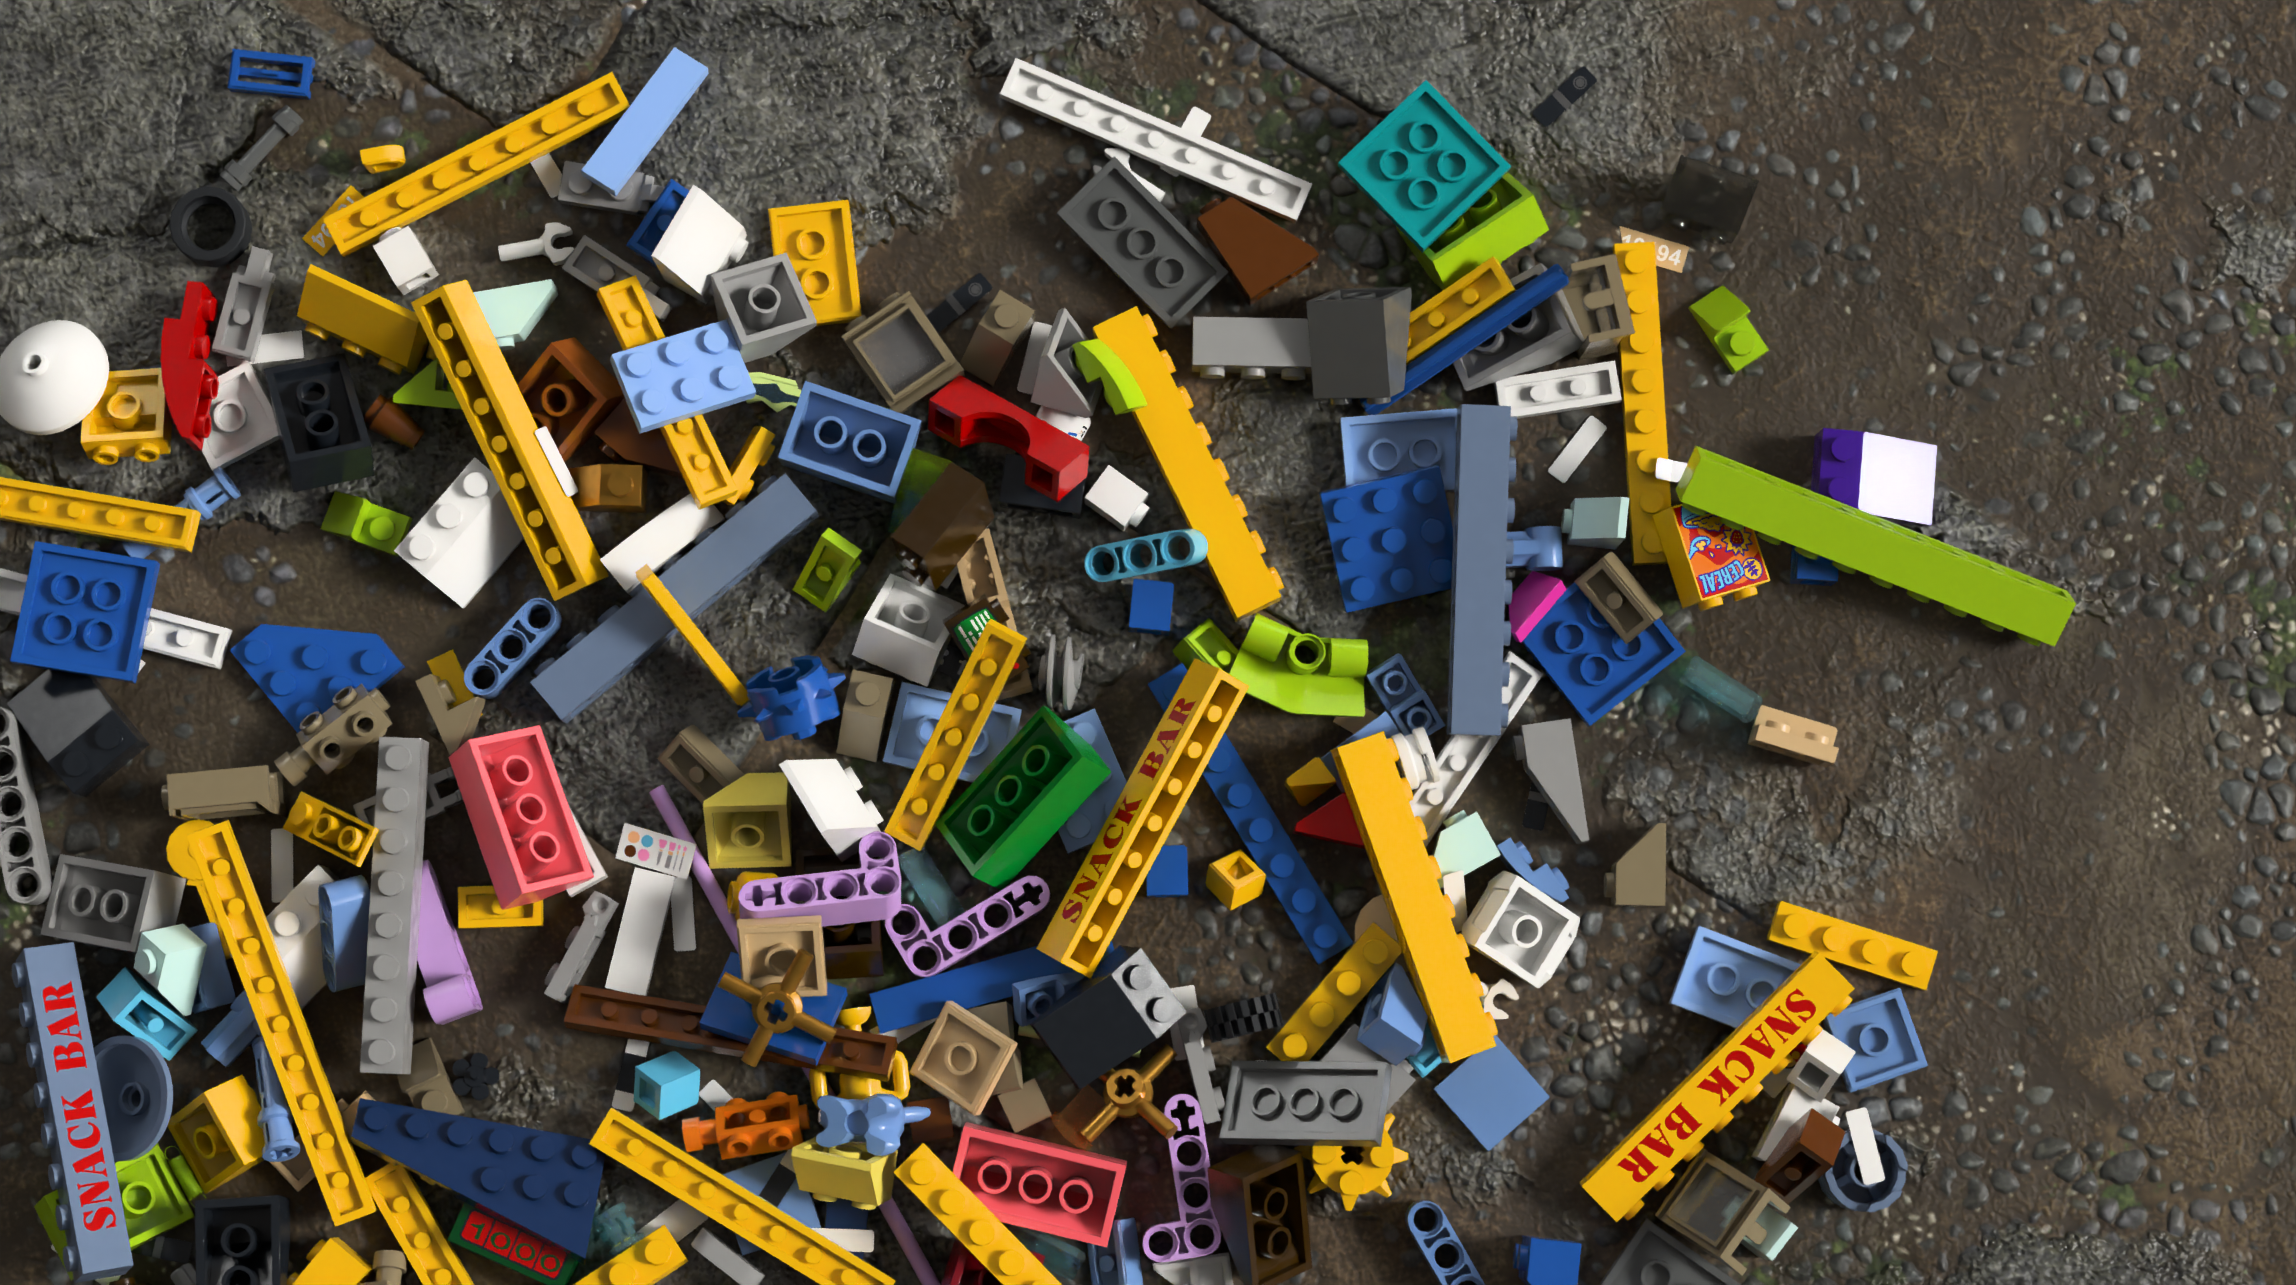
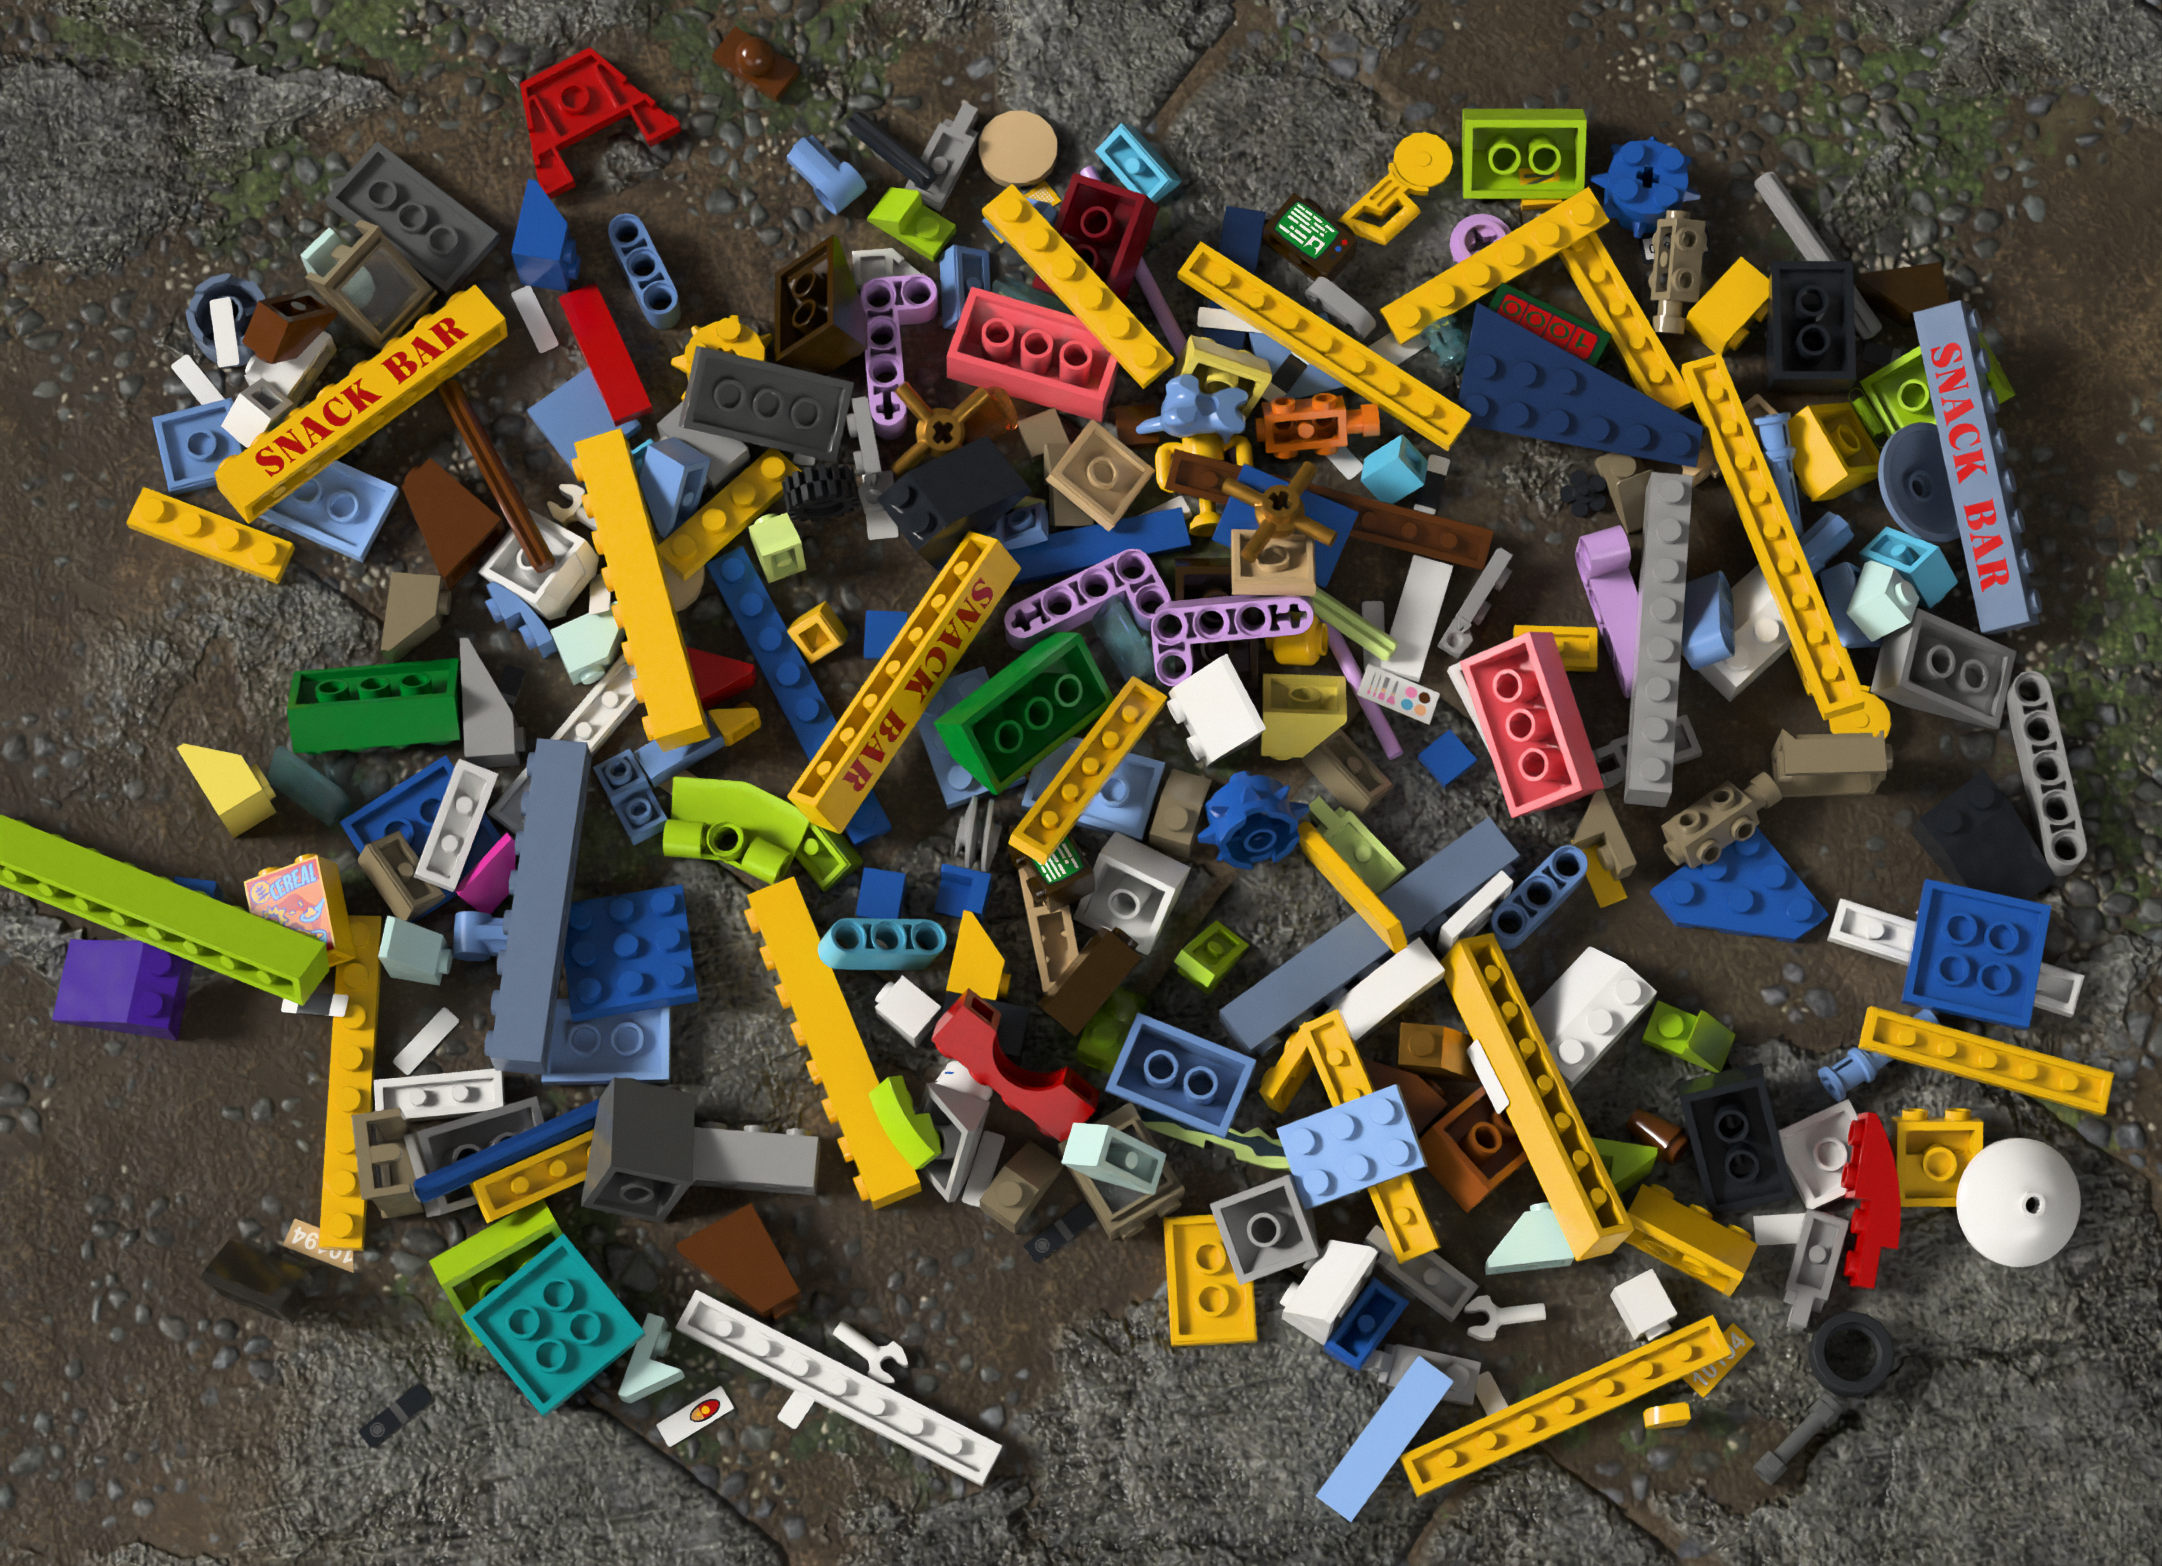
camera: 170 degrees left, 10 degrees down
blue tile [227,49,315,100] -> none
white sticker [271,828,293,903] -> none
yellow slope [282,791,379,867] -> none
dark grey plate [1056,156,1228,330] -> none
white wheel [1391,726,1440,790] -> none
lime slope [1688,285,1769,375] -> none
tan bracket [1747,705,1839,768] -> none
none -> white sticker [171,354,224,405]
none -> light yellow slope [177,743,277,838]
none -> green slope [286,658,463,755]
none -> reddish brown slope [402,458,506,590]
none -> white plate [413,759,498,892]
none -> reddish brown axle [439,380,555,573]
none -> white sticker [511,285,559,353]
none -> red slope [558,283,653,427]
none -> light aqua slope [618,1313,685,1404]
none -> white sticker [656,1386,734,1447]
none -> yellowish green slope [748,513,807,584]
none -> blue panel [934,864,992,924]
none -> yellow slope [946,910,1012,1001]
none -> light aqua slope [1061,1123,1167,1195]
none -> yellowish green hinge [1306,796,1407,896]
none -> yellowish green axle [1310,586,1398,661]
none -> blue tile [1418,729,1477,789]
none -> white tile [1436,870,1514,956]

